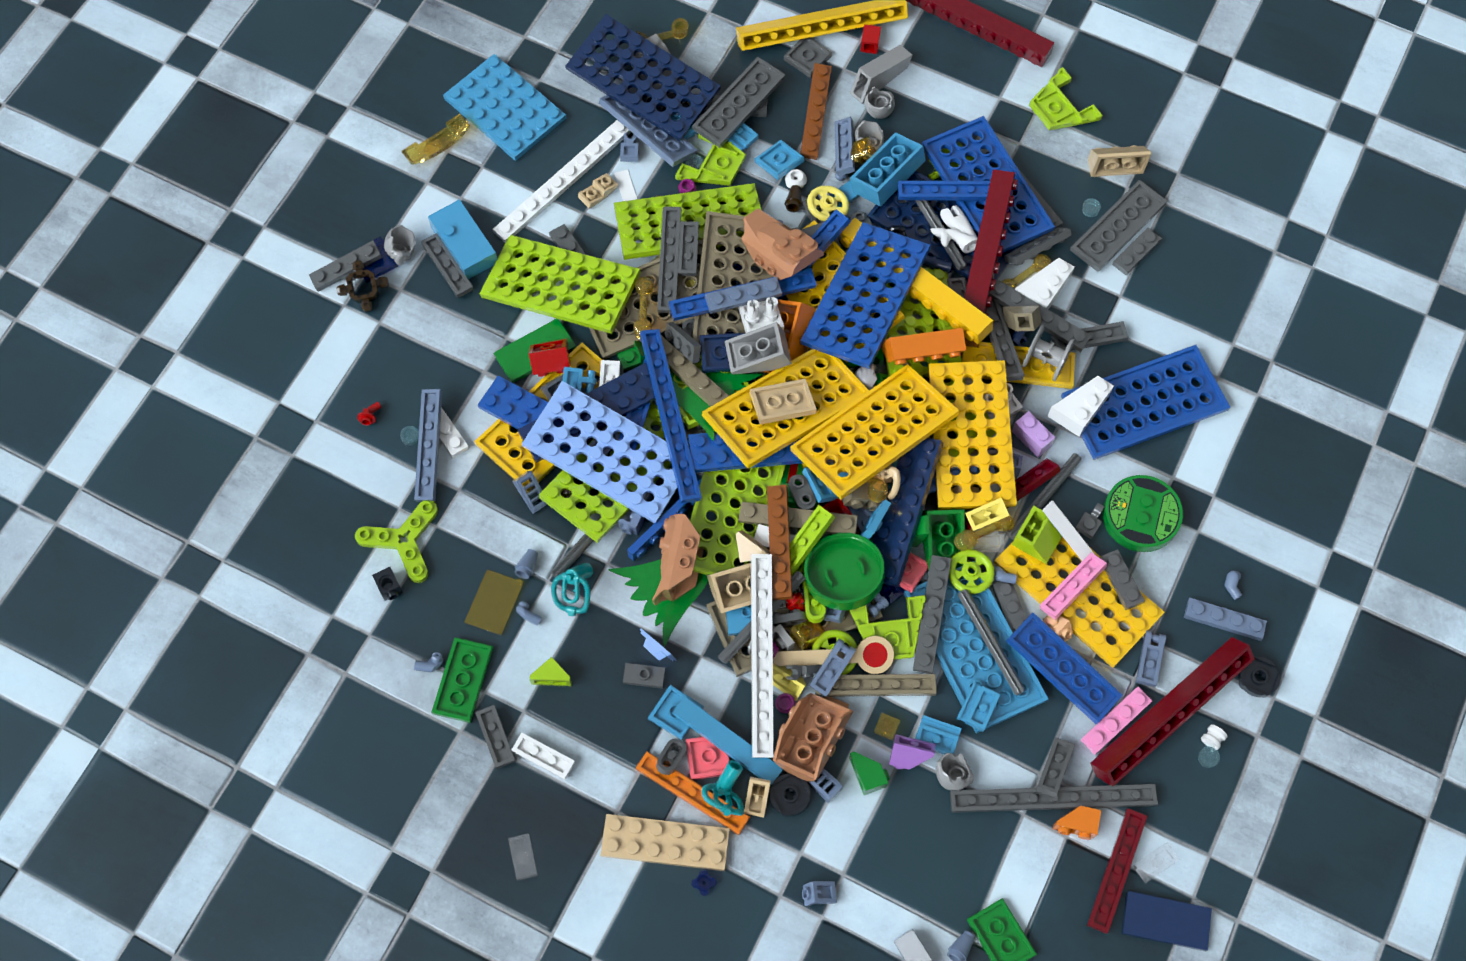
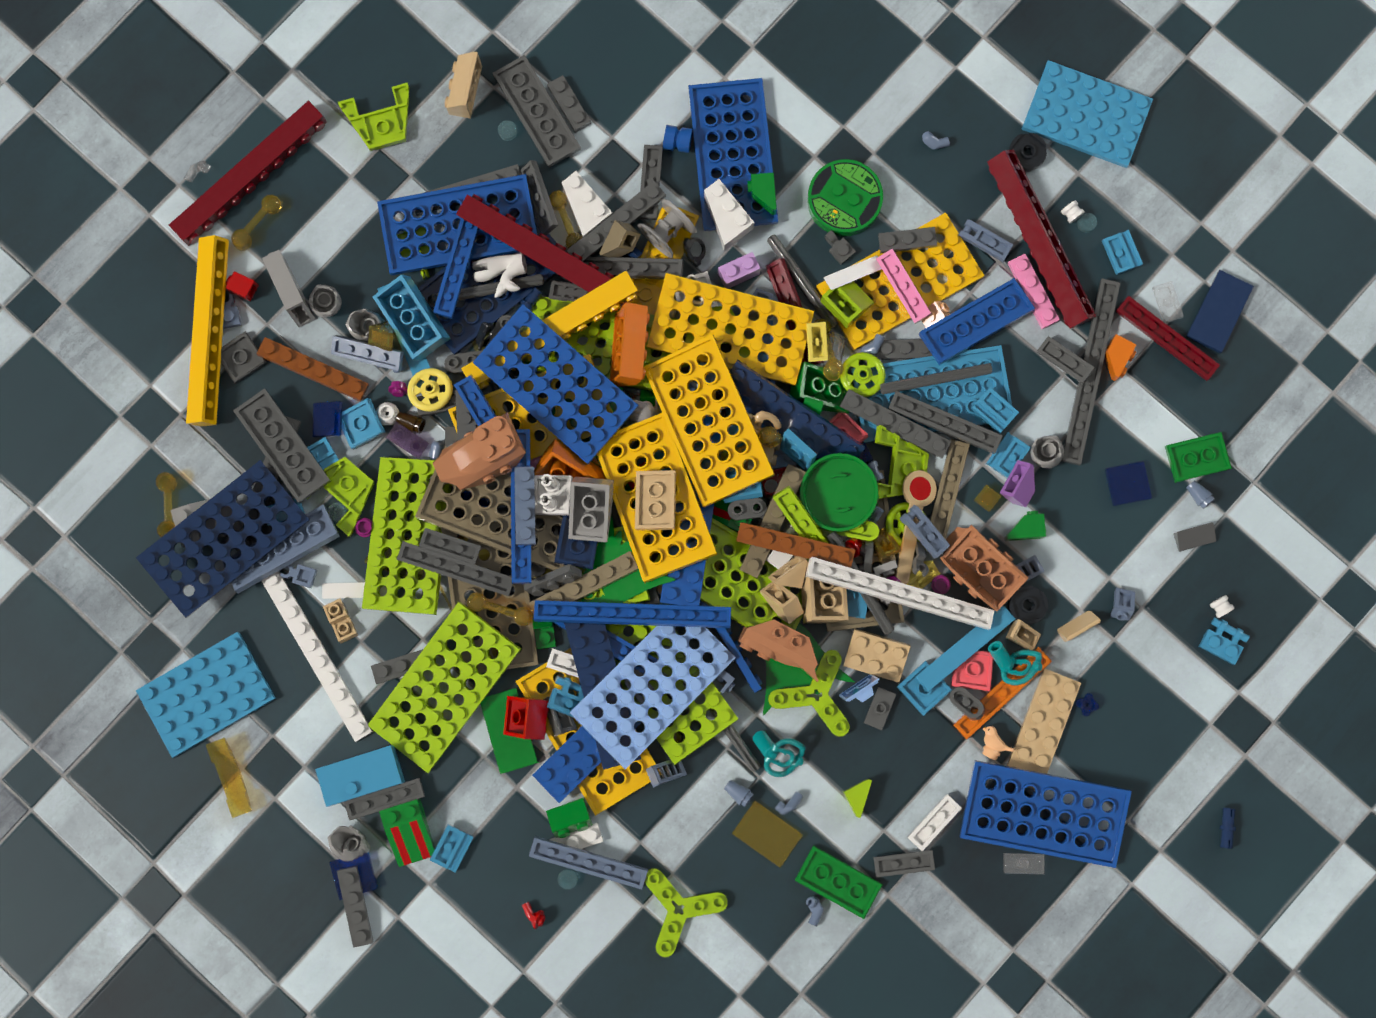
camera: 70 degrees left, 15 degrees up
dark brown piece [336,260,389,312] -> none
black brick [372,567,403,601] -> none
sand blue plate [1184,598,1267,641] -> none
none -> sand blue plate [223,294,242,329]
none -> clear yellow piece [231,195,282,251]
none -> clear blue piece [313,401,342,437]
none -> green slope [379,799,435,867]
none -> clear purple slope [385,422,429,459]
none -> magenta plate [388,381,407,397]
none -> dark azure plate [430,824,473,873]
none -> green brick [546,798,593,838]
none -> blue wheel [663,125,693,153]
none -> black piece [683,237,706,267]
none -> green slope [747,173,777,215]
none -> tan slope [760,582,804,624]
none -> lime piece [768,650,850,736]
none -> tan plate [843,628,911,682]
none -> dark grey plate [888,391,1002,454]
none -> blue piece [960,760,1132,868]
none -> light nougat animal [982,726,1015,760]
none -> dark azure plate [1022,60,1153,168]
none -> tan slope [1057,611,1101,642]
none -> dark azure plate [1102,230,1143,275]
none -> clear blue tile [1105,461,1152,506]

